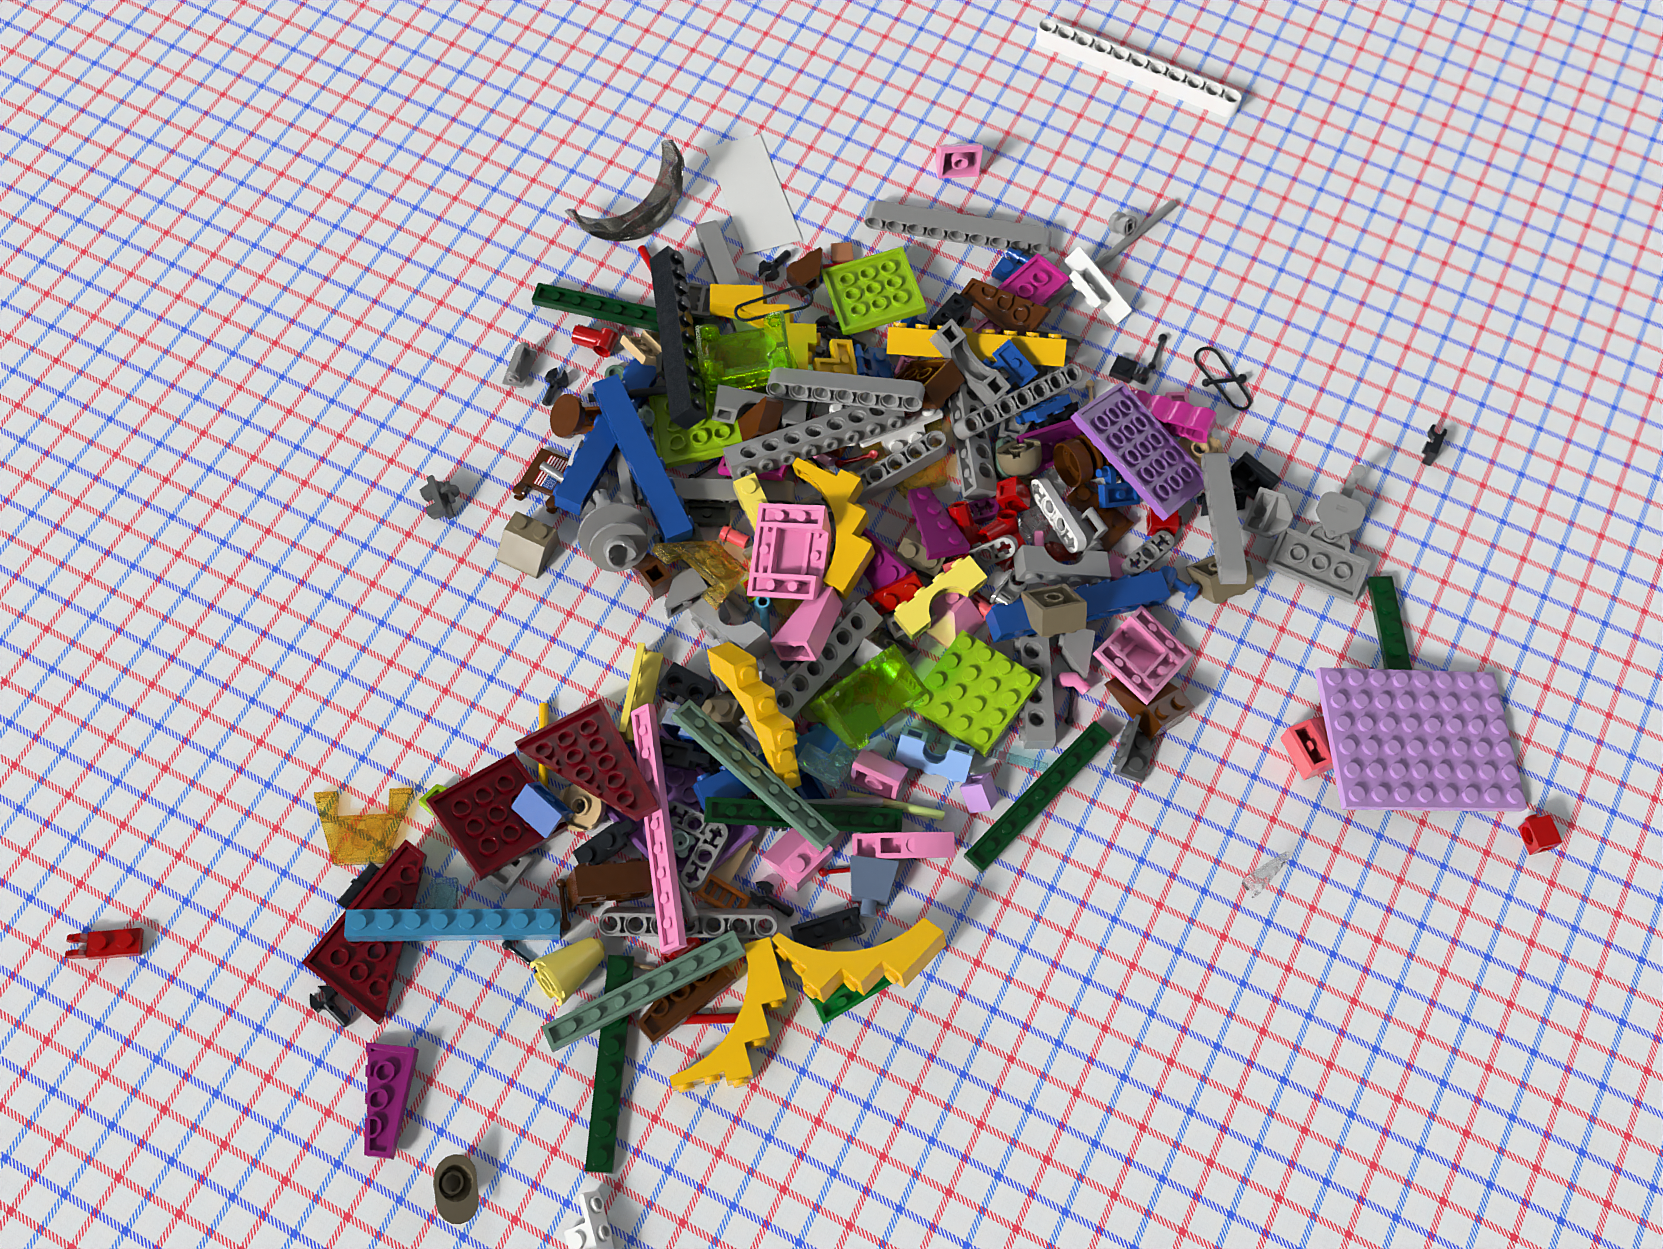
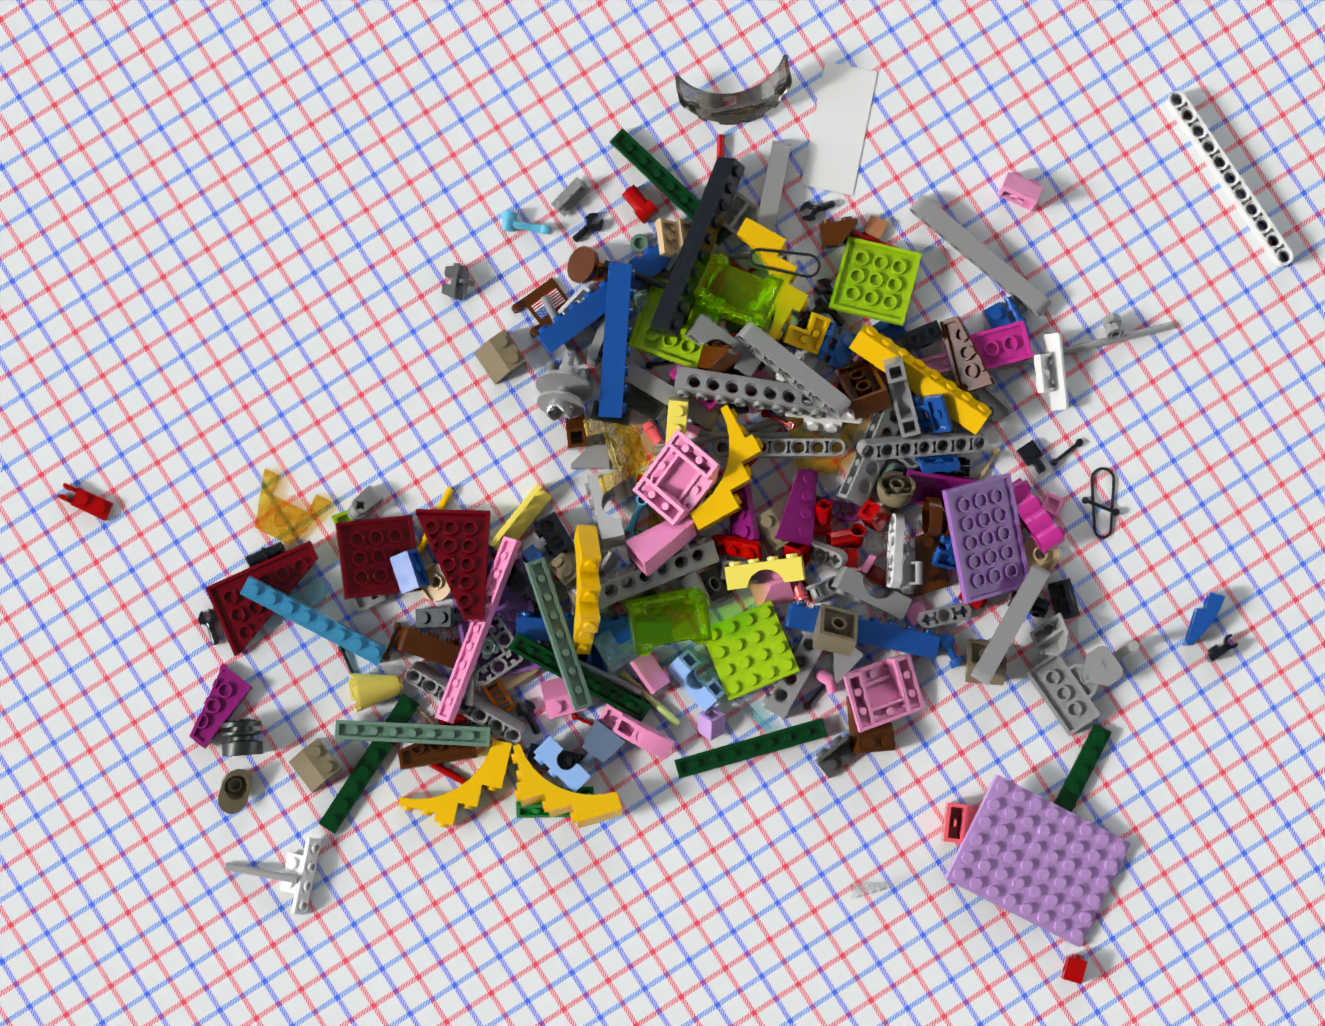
camera: 30 degrees right, 20 degrees up
none -> pearl dark grey wheel [221,719,263,756]
none -> dark tan slope [289,738,343,792]
none -> light grey piece [347,485,384,521]
none -> medium azure brick [501,211,551,235]
none -> light blue arch [534,736,591,793]
none -> blue slope [1183,592,1225,646]

